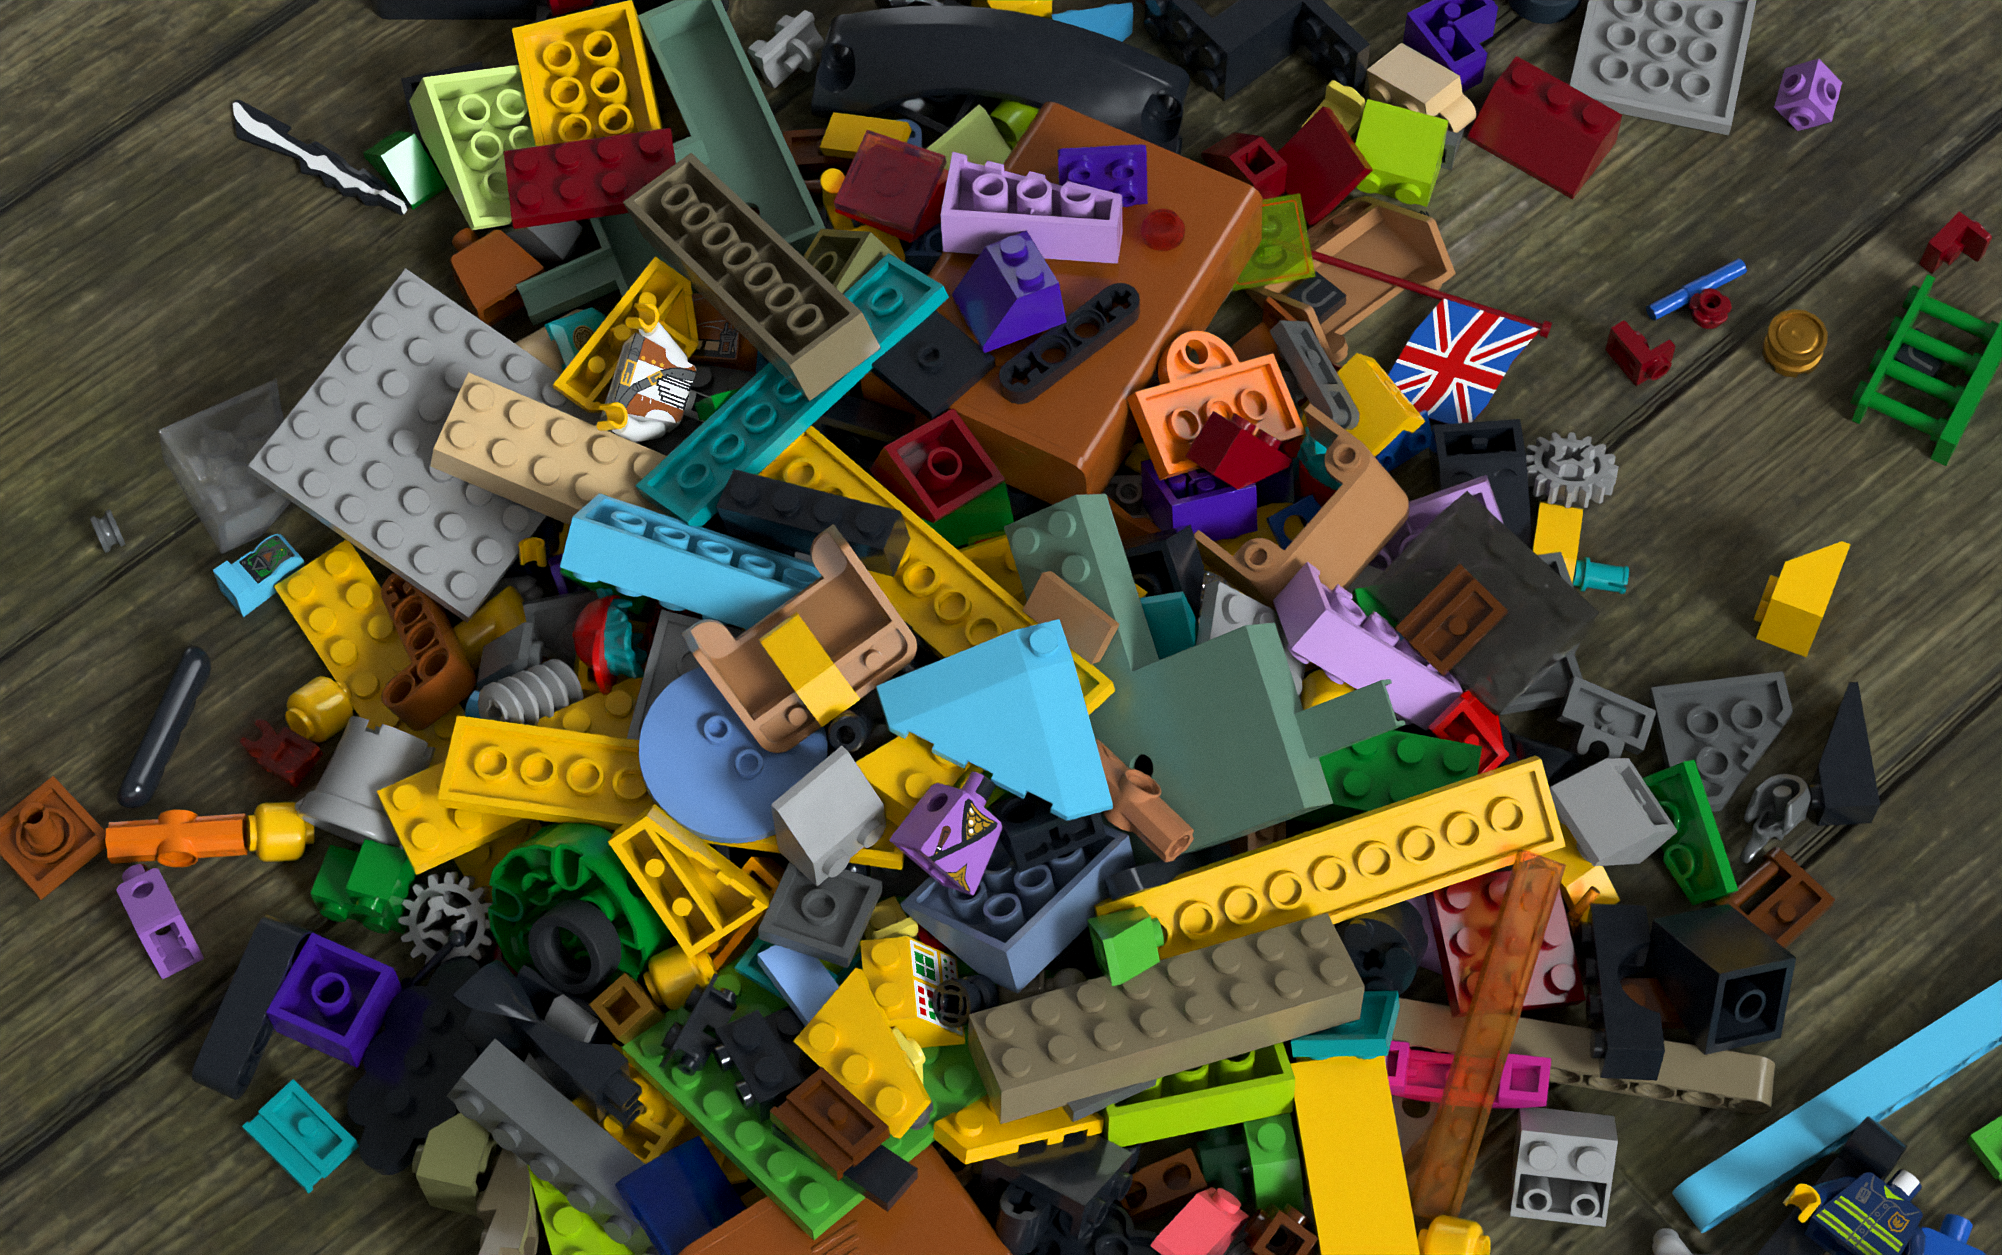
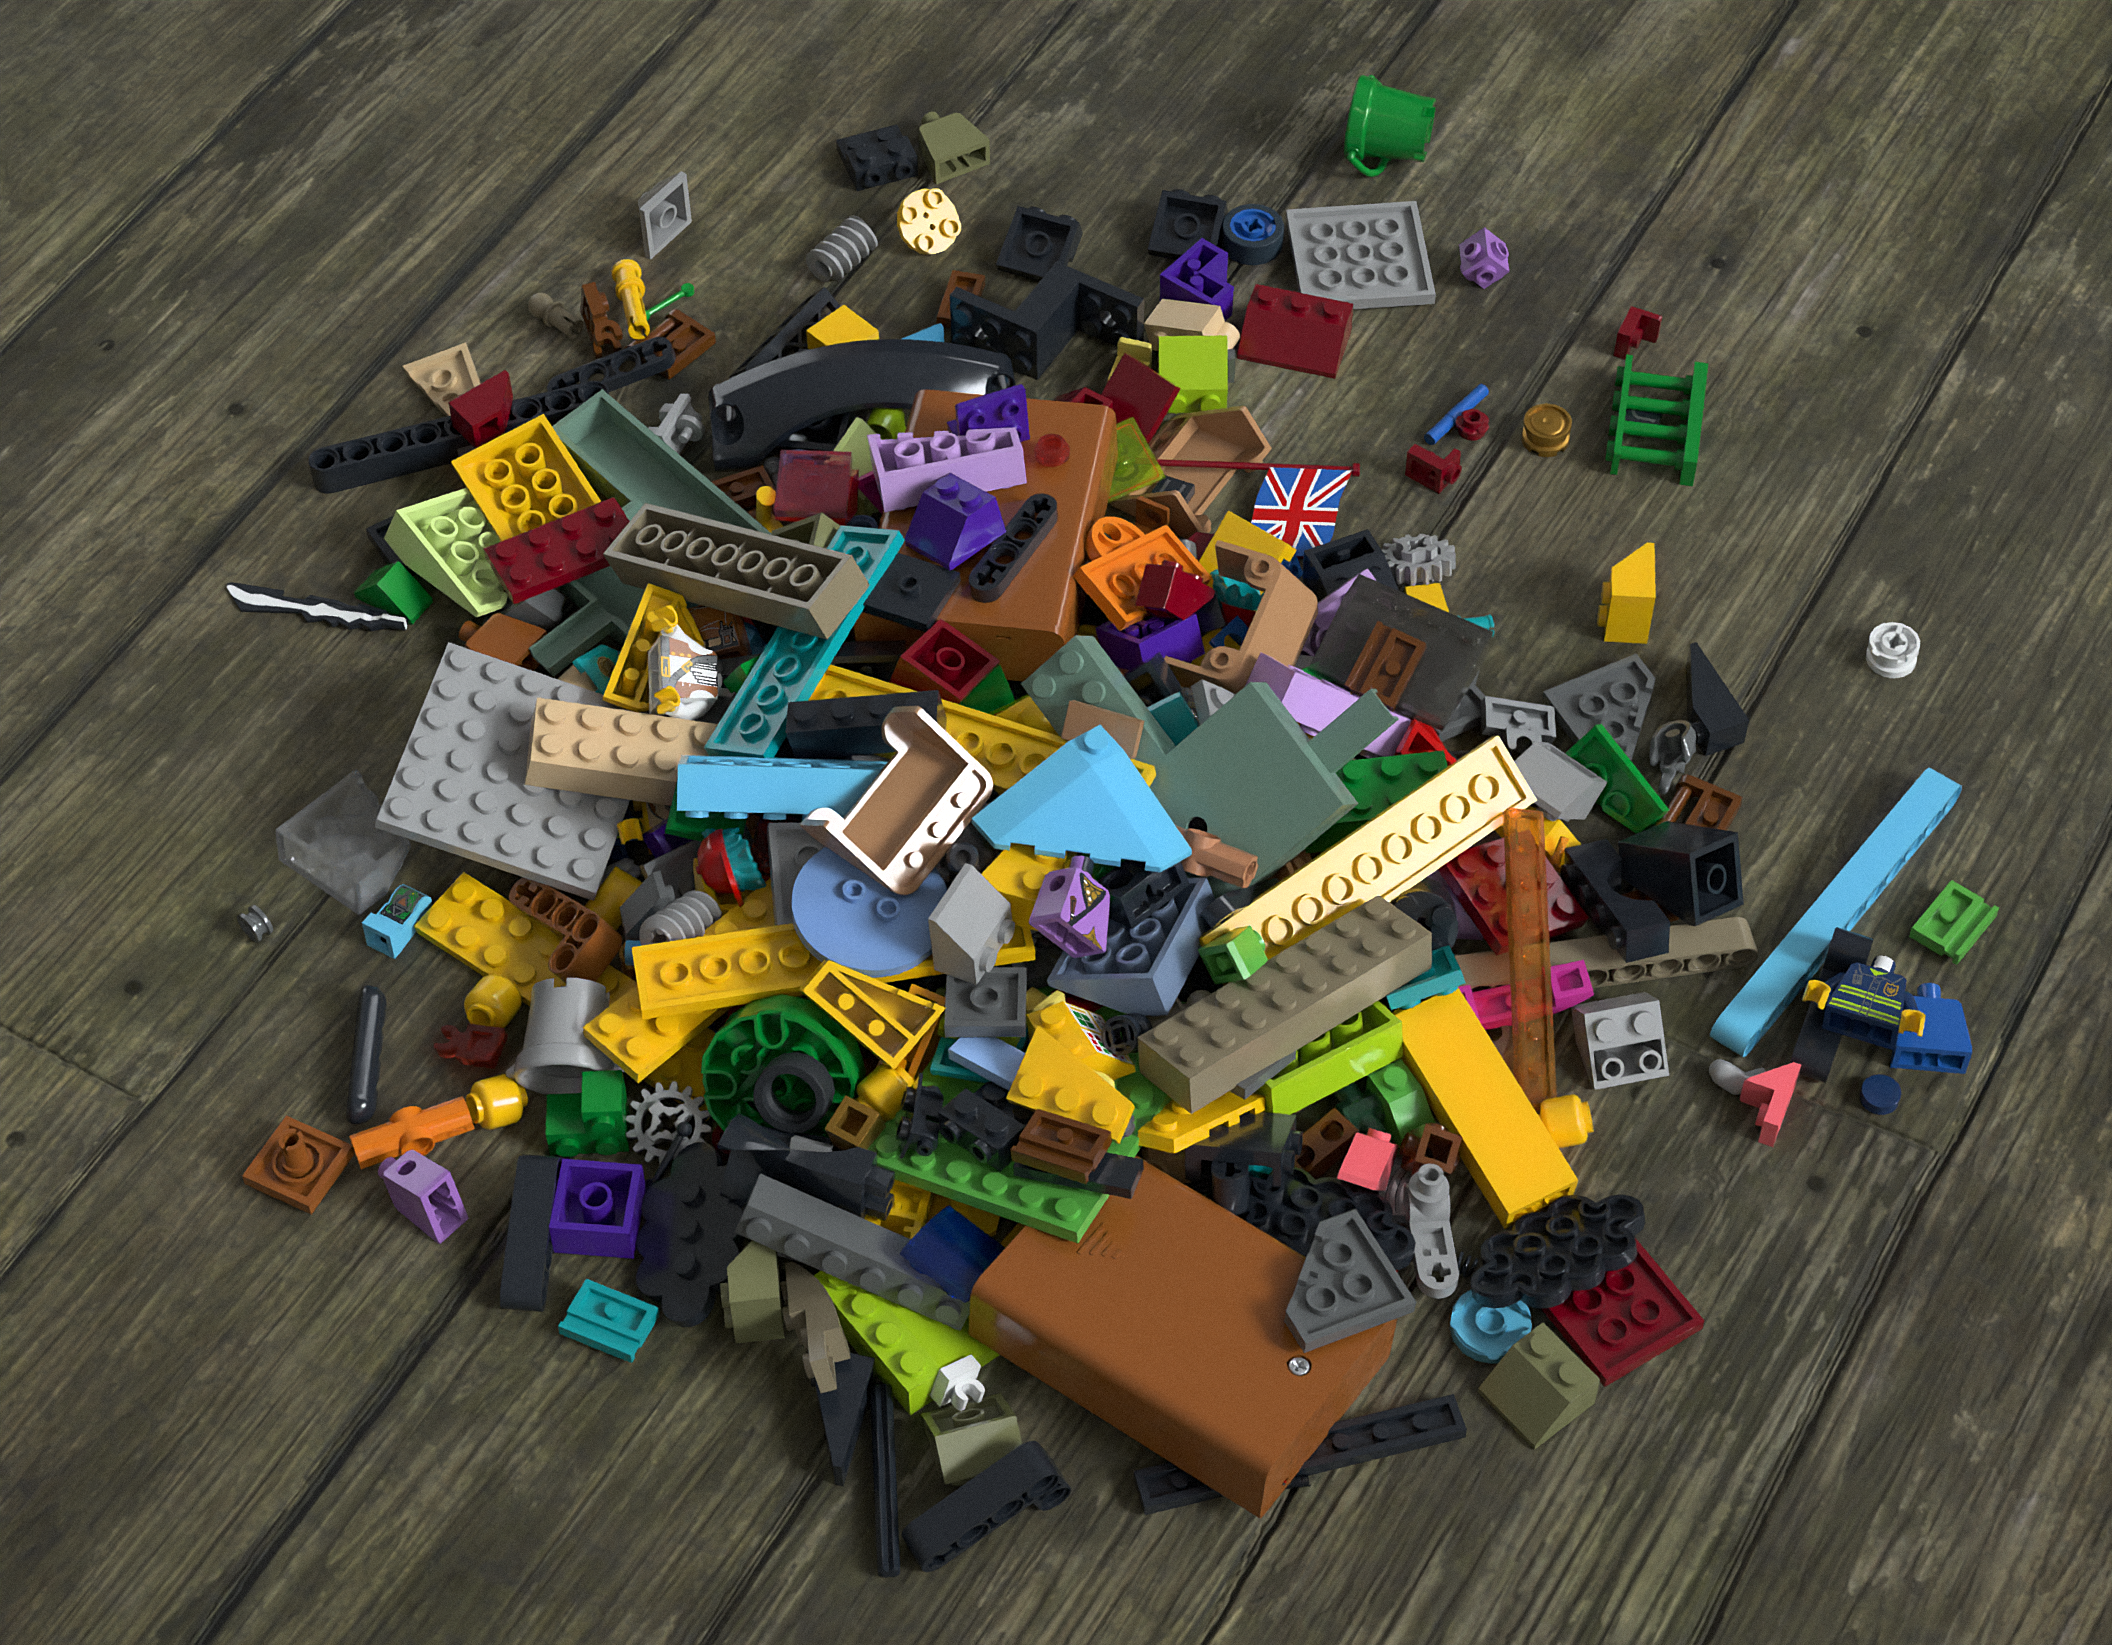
camera: 20 degrees left, 10 degrees down
yellow slope [759,612,860,727] -> none
yellow tile [820,112,912,160] -> none
dark grey plate [1269,320,1360,430] -> none

